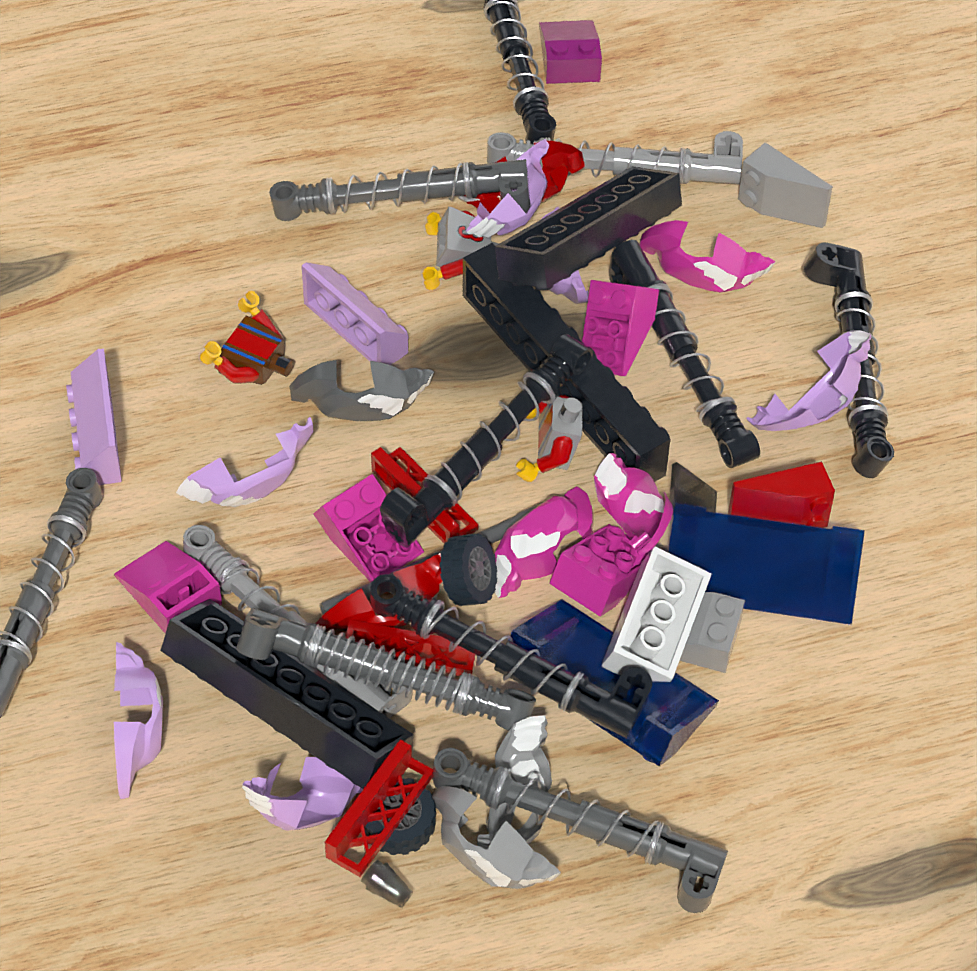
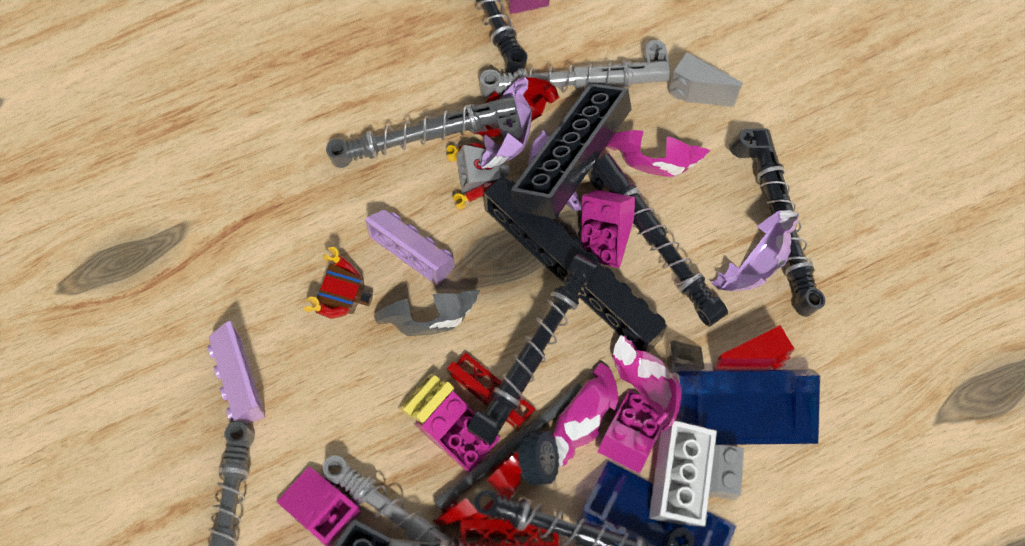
camera: 10 degrees left, 15 degrees up
lavender animal [176,417,313,507] -> none
torso [516,395,582,482] -> none
none -> light yellow slope [398,374,454,423]

